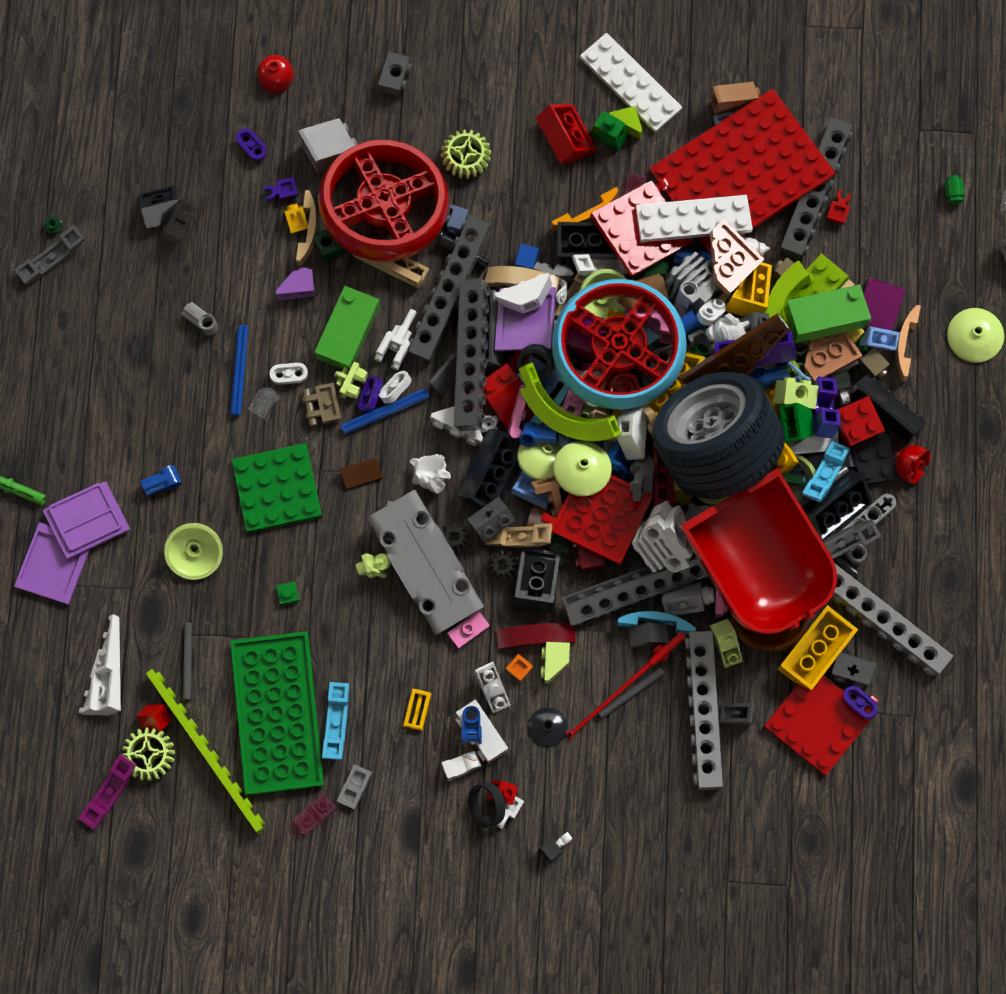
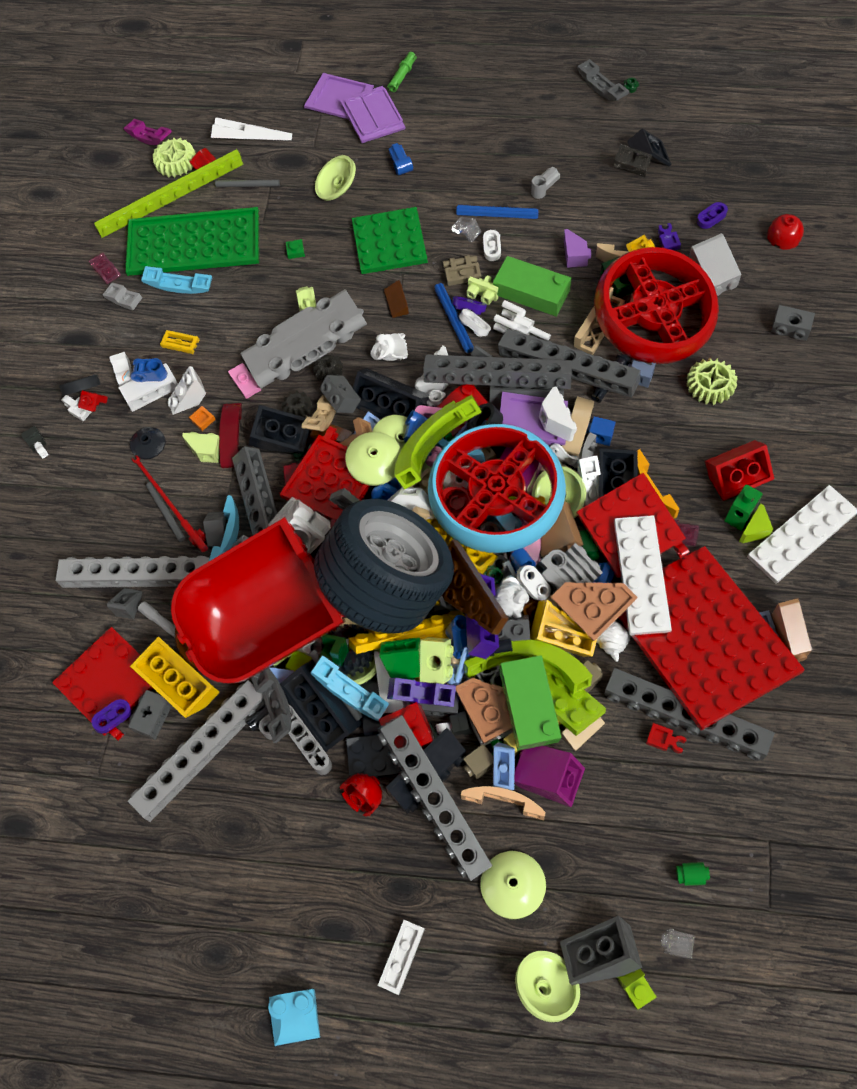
camera: 100 degrees right, 10 degrees down
none -> light grey piece [138,601,175,638]
none -> brick [377,715,492,881]

